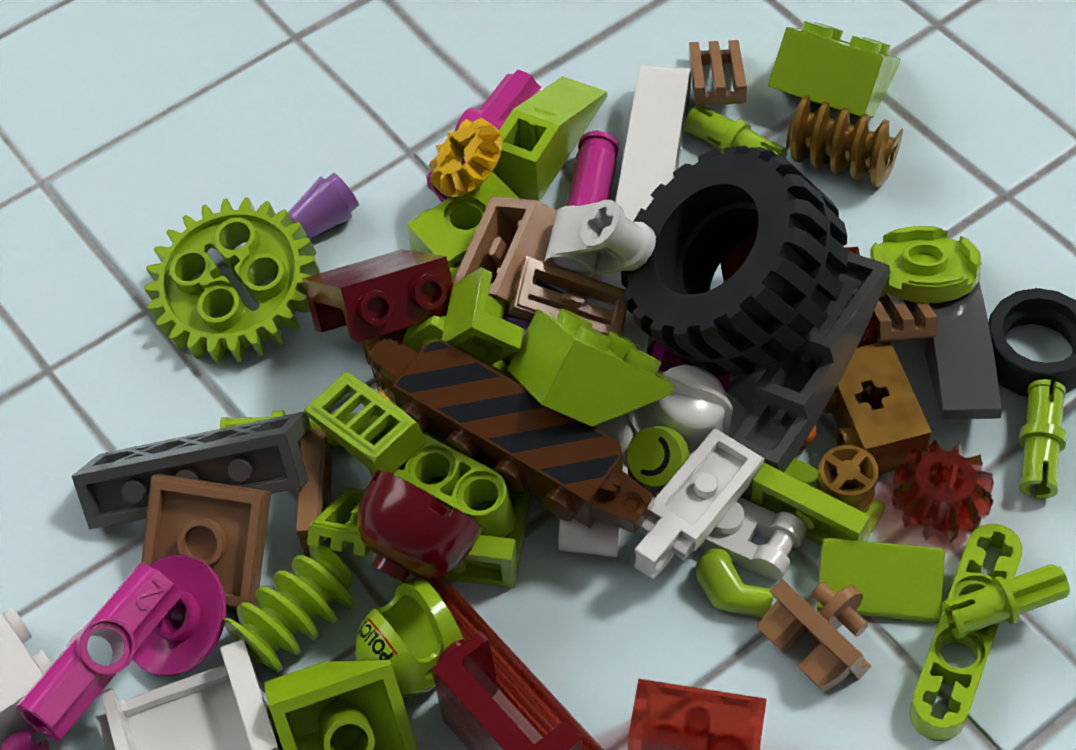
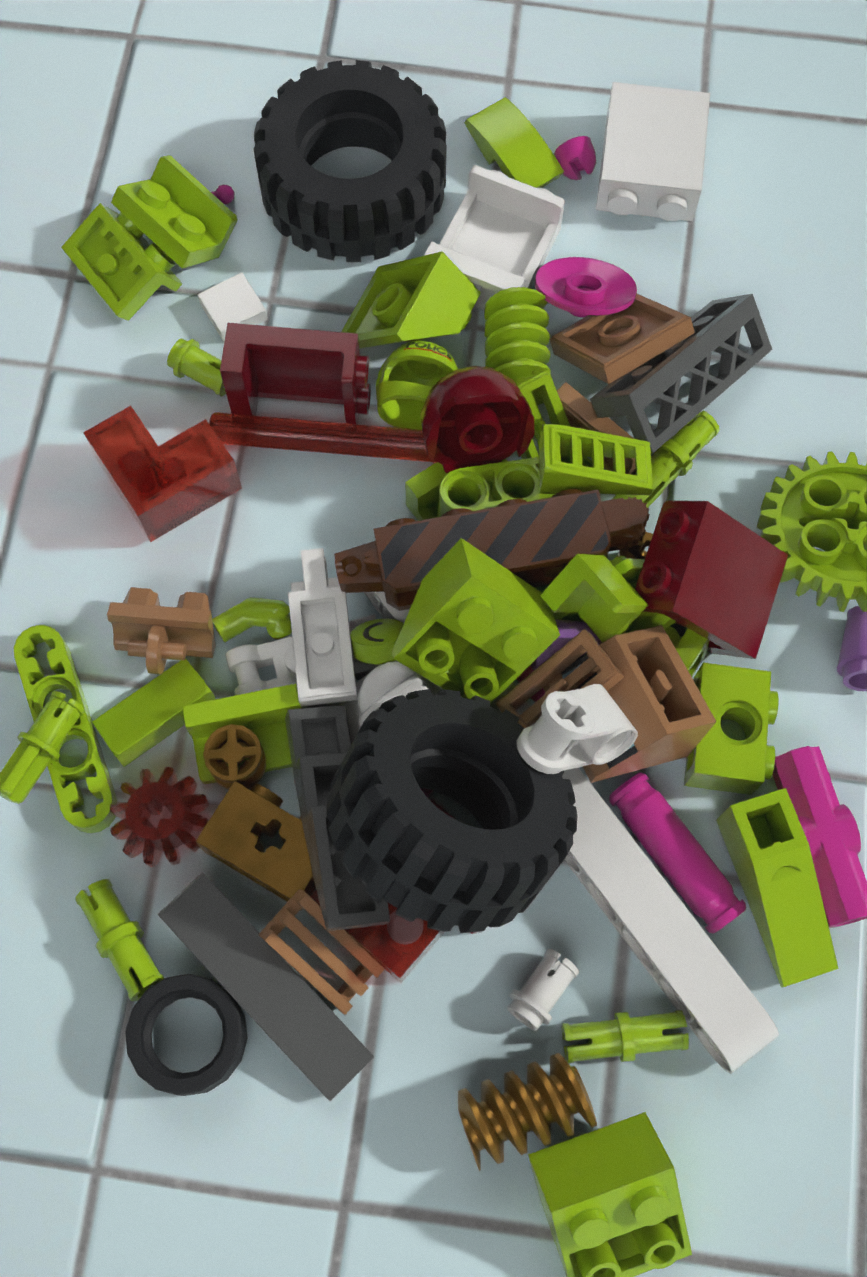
camera: 130 degrees right, 15 degrees up
dark pink piece [15,562,182,742] -> none
yellow gear [428,117,502,197] -> none
medium nougat tile [689,40,747,105] -> none
lime tile [870,226,982,303] -> none

